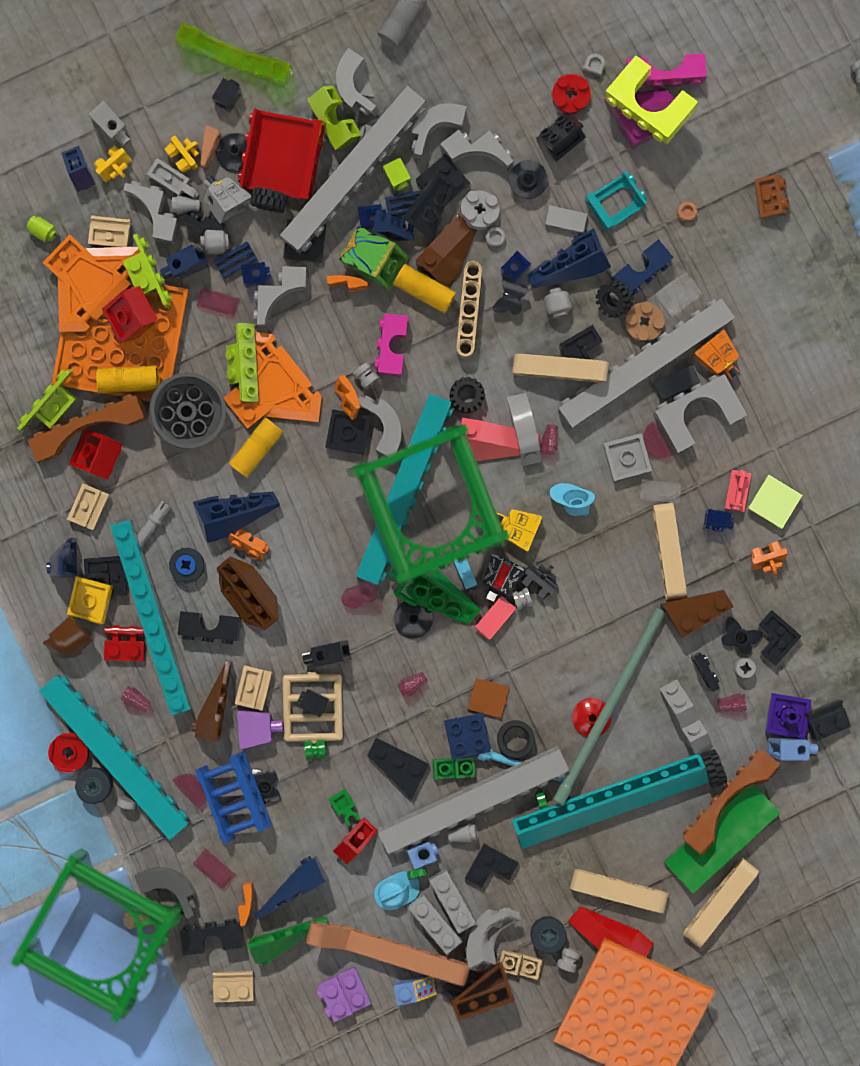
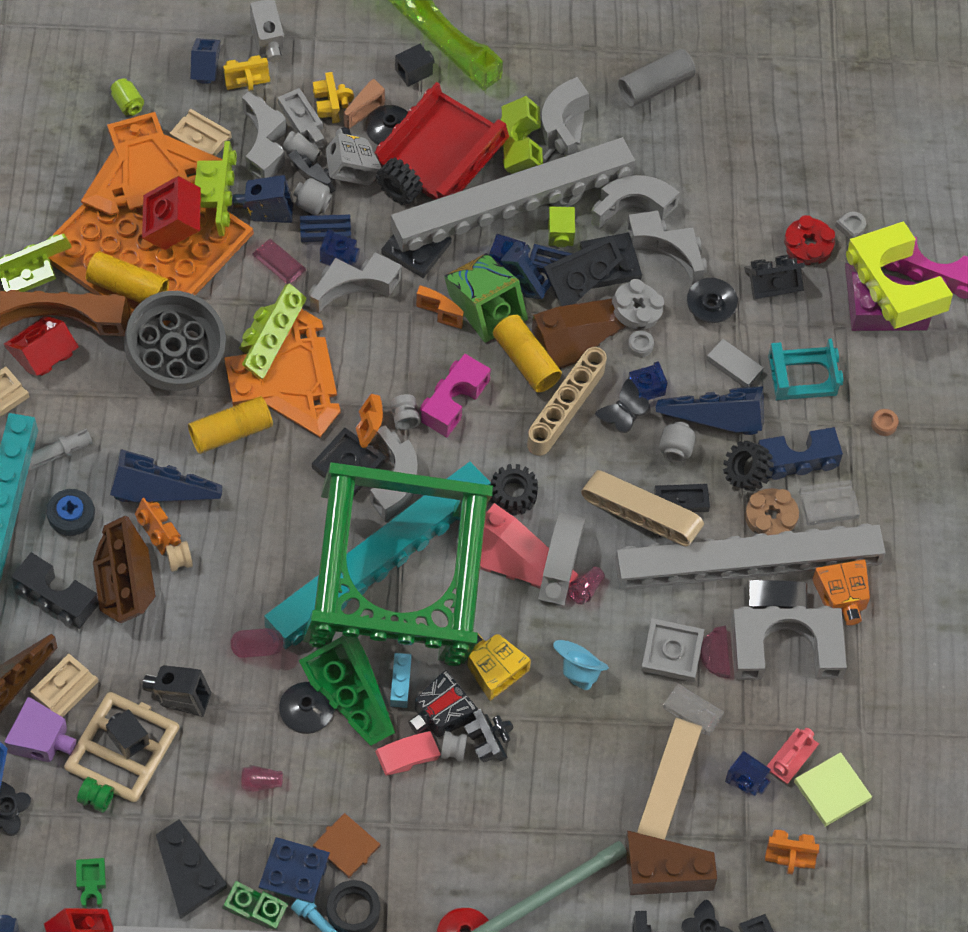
camera: 20 degrees right, 25 degrees down
none -> tan wheel [166,541,193,572]

